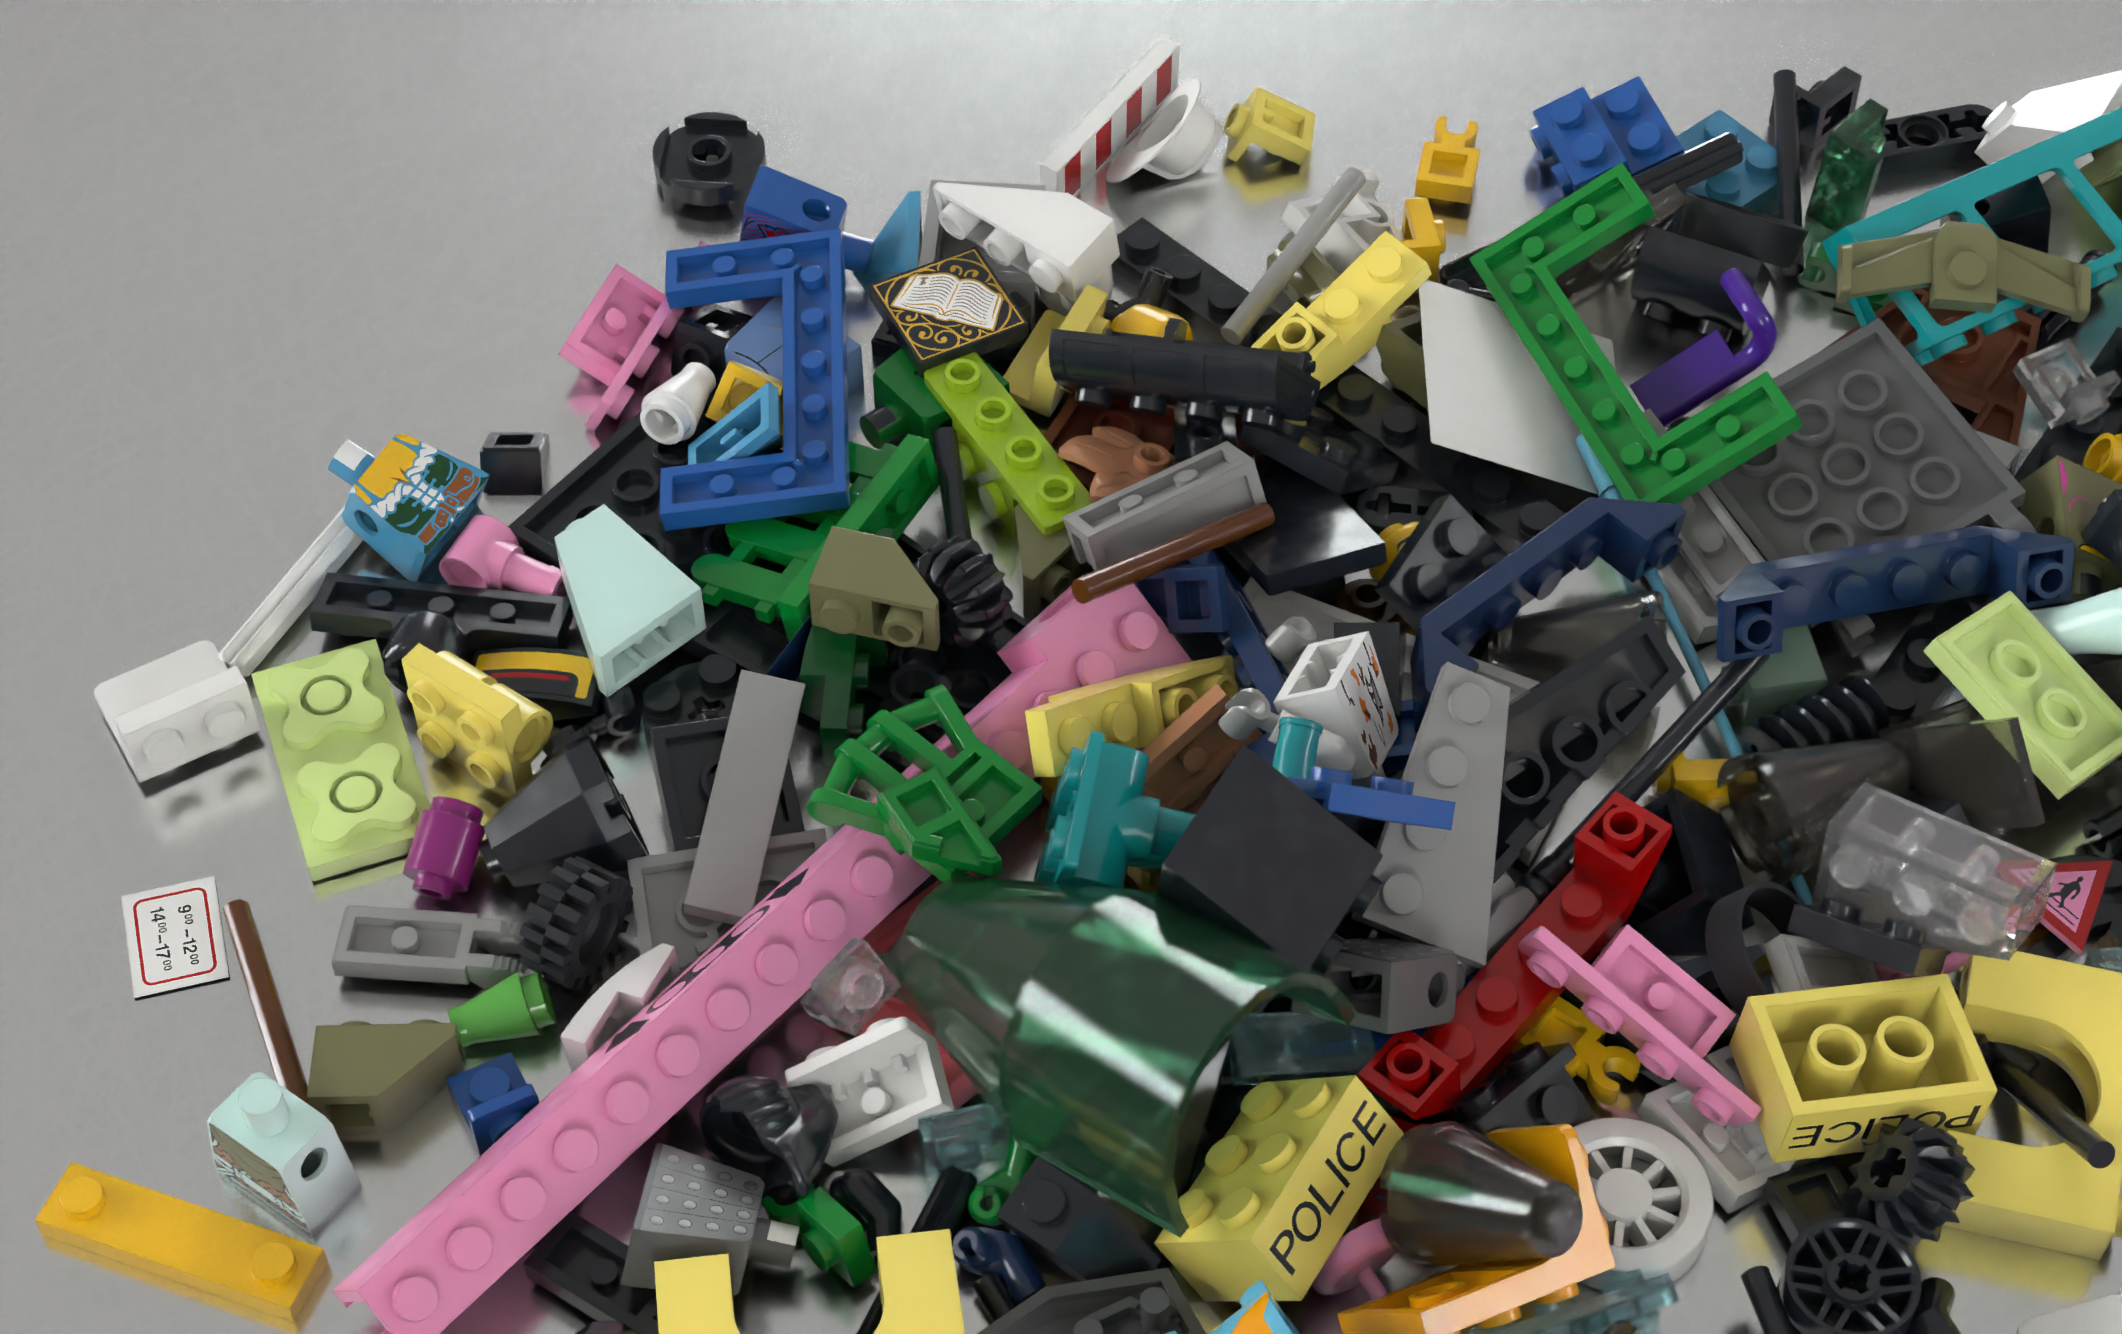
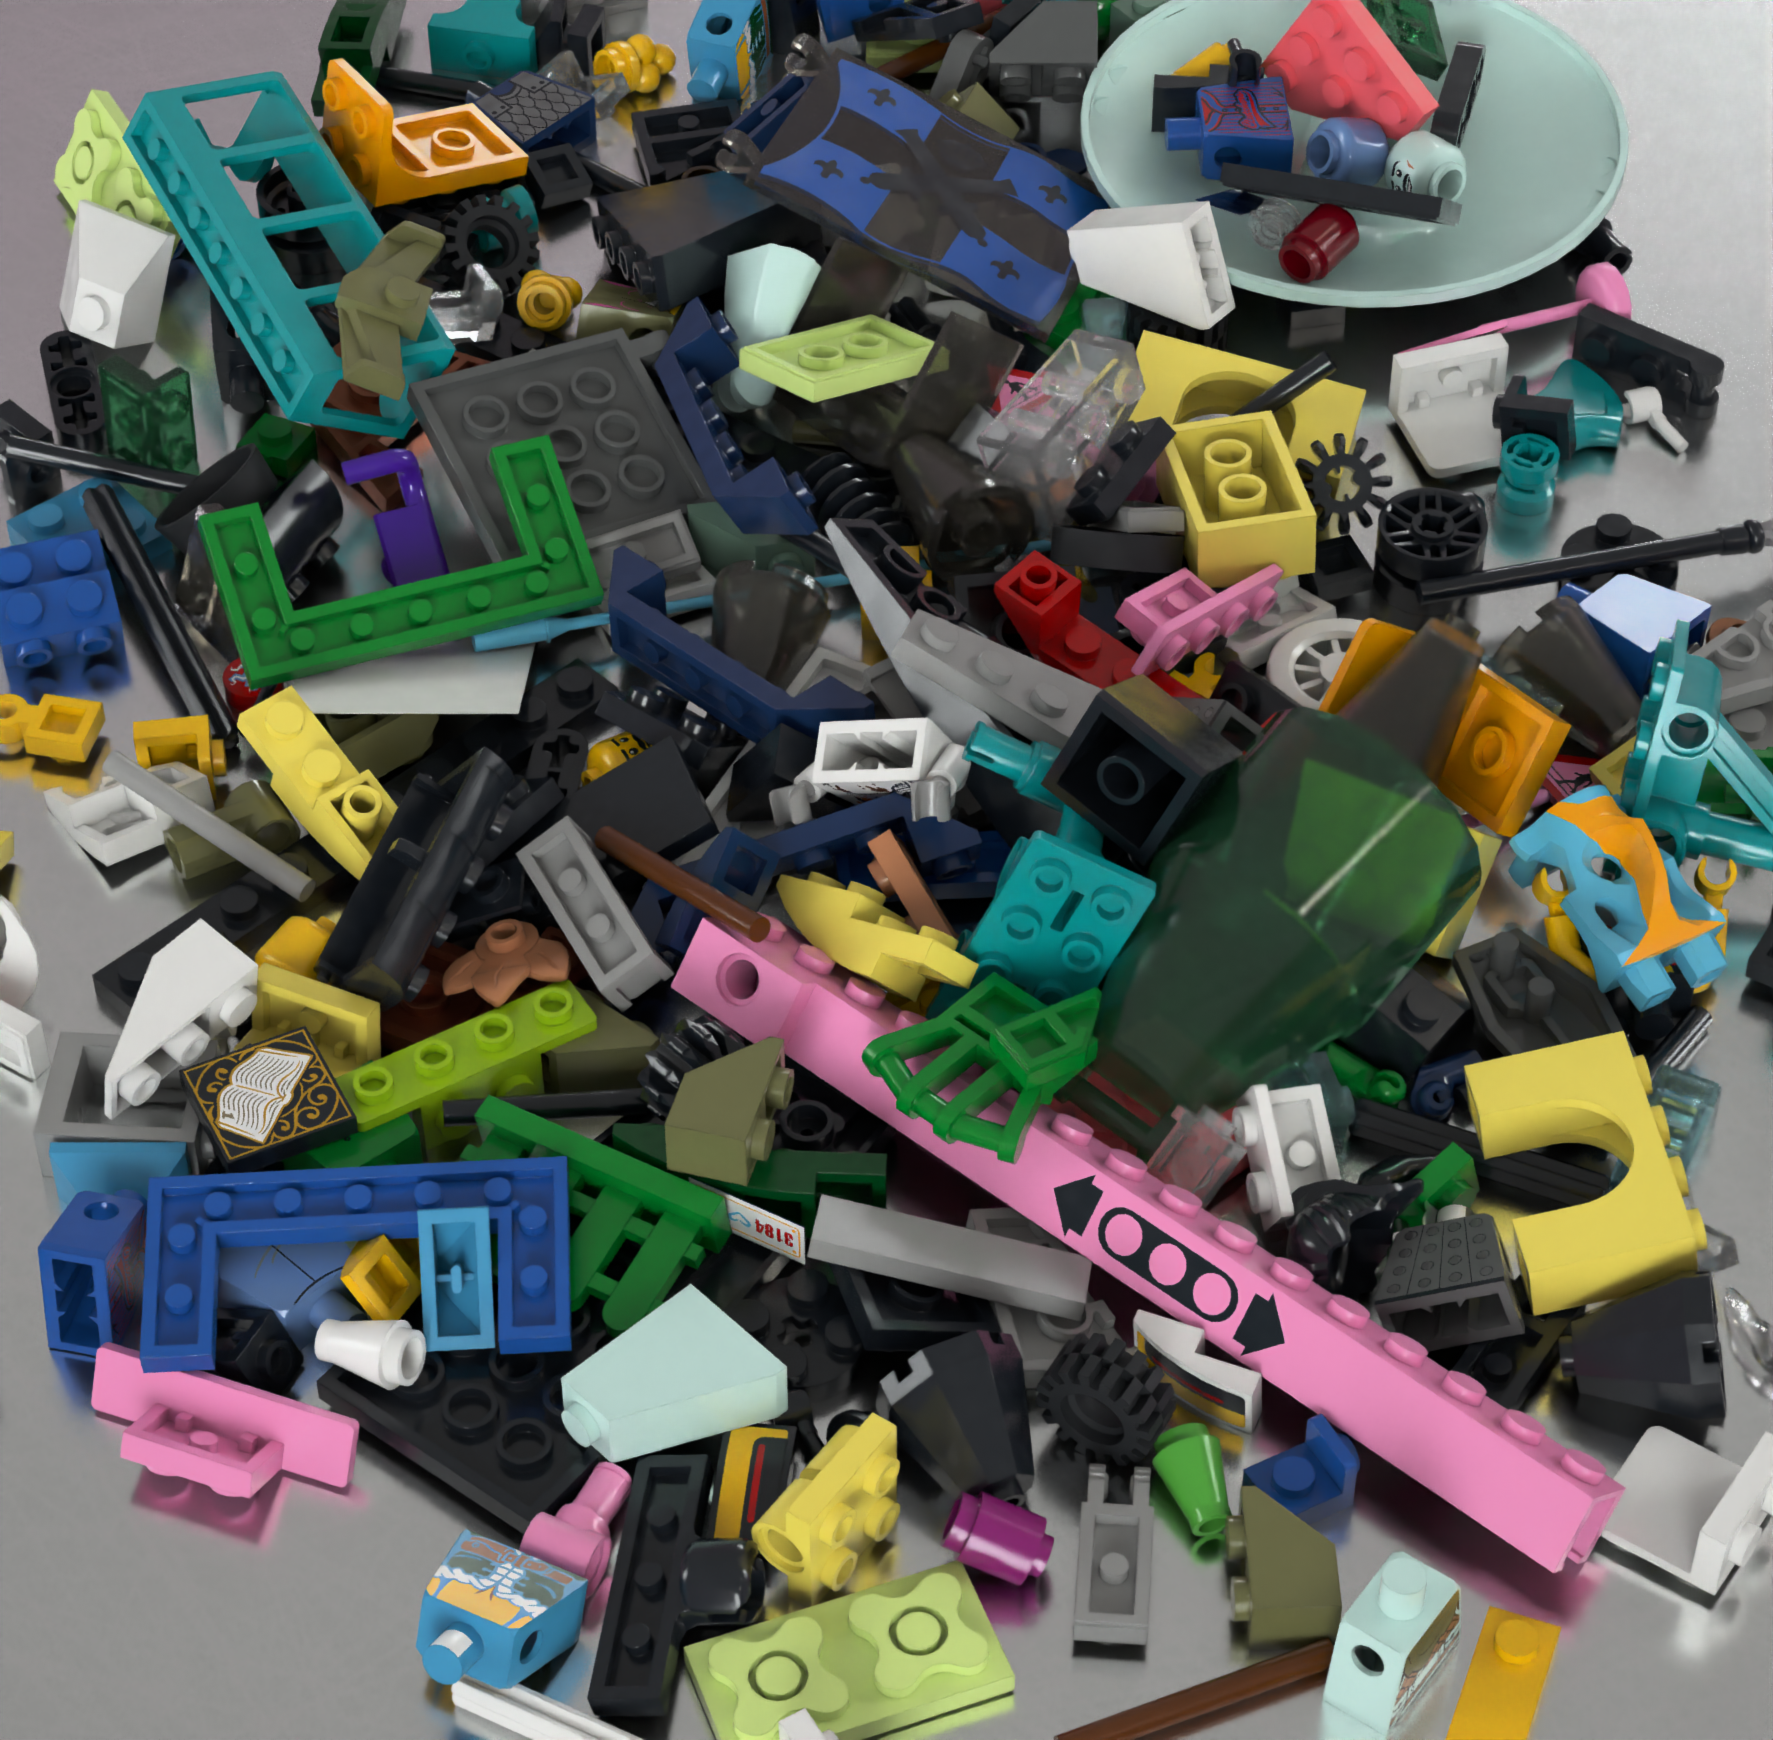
camera: 90 degrees left, 5 degrees down
black slope [479,432,549,494] -> none
blue plate [1286,766,1456,830] -> none

